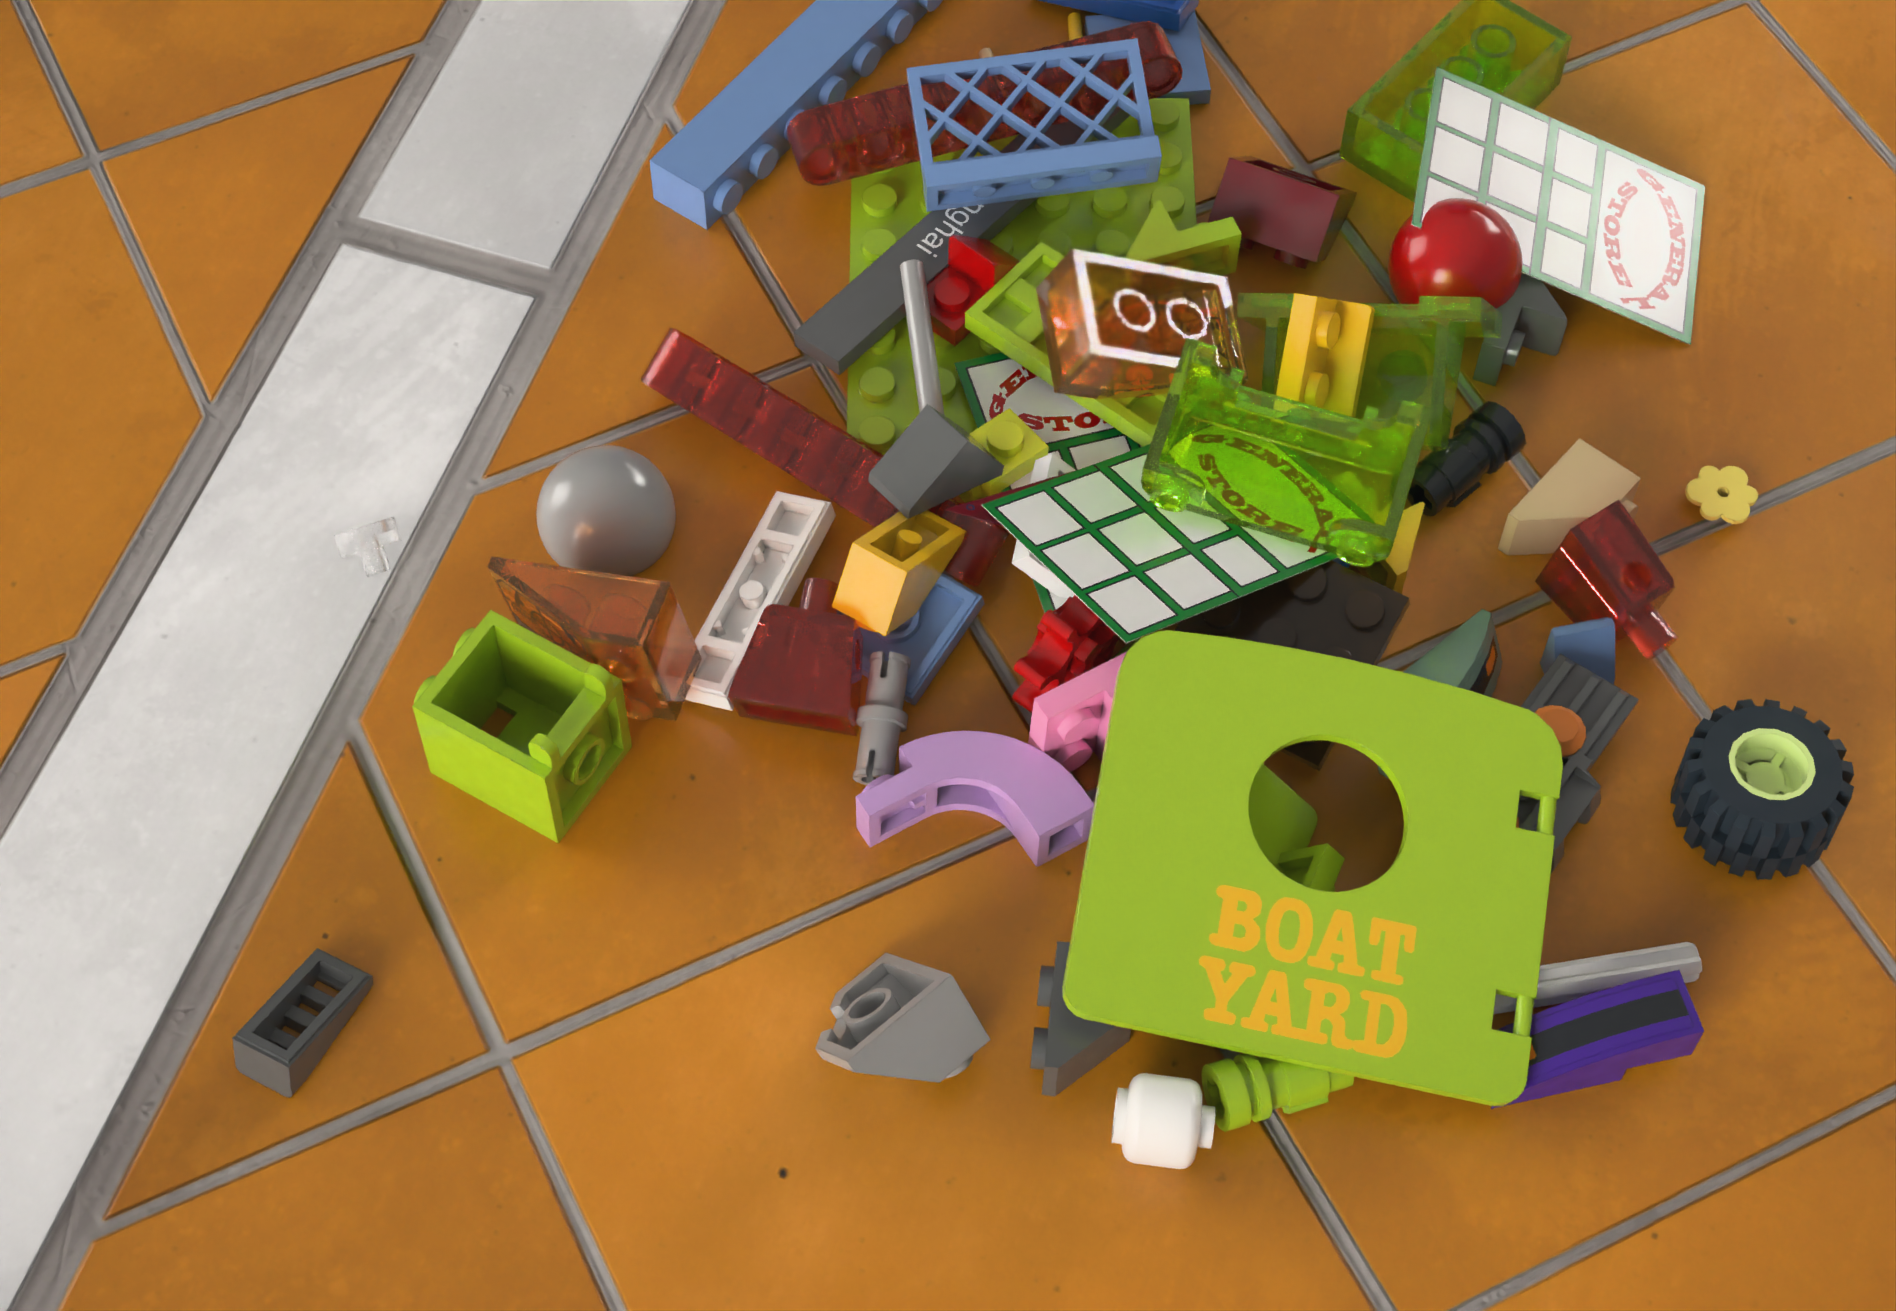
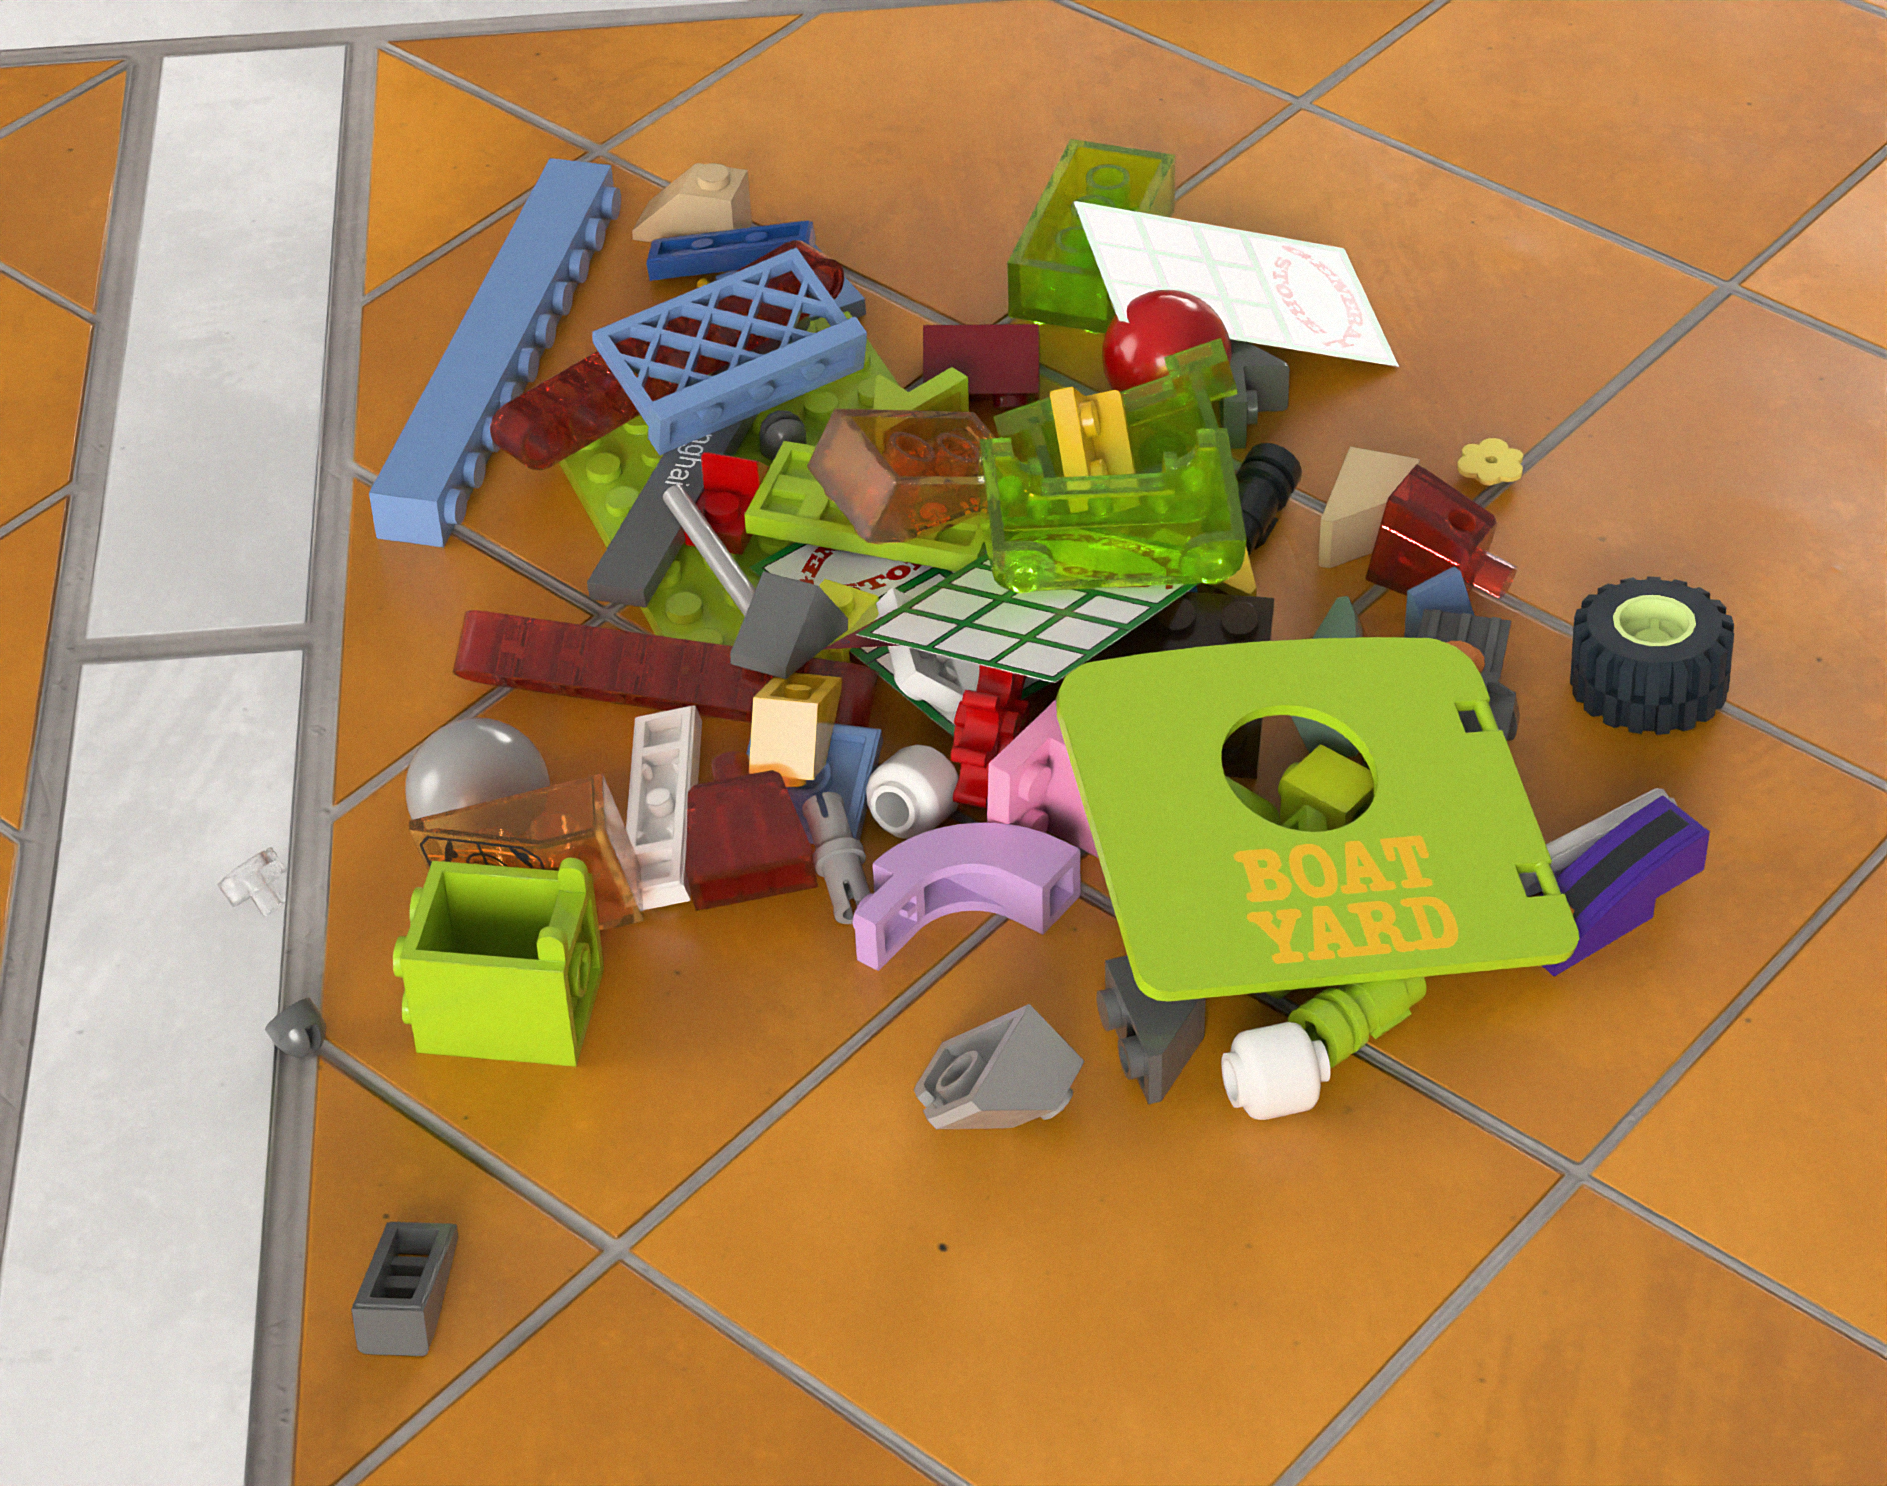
camera: 20 degrees left, 15 degrees down
none -> dark grey hinge [265,998,326,1058]
none -> dark grey hinge [759,410,807,460]
none -> white head [866,744,959,839]
none -> neon yellow brick [1278,744,1374,831]

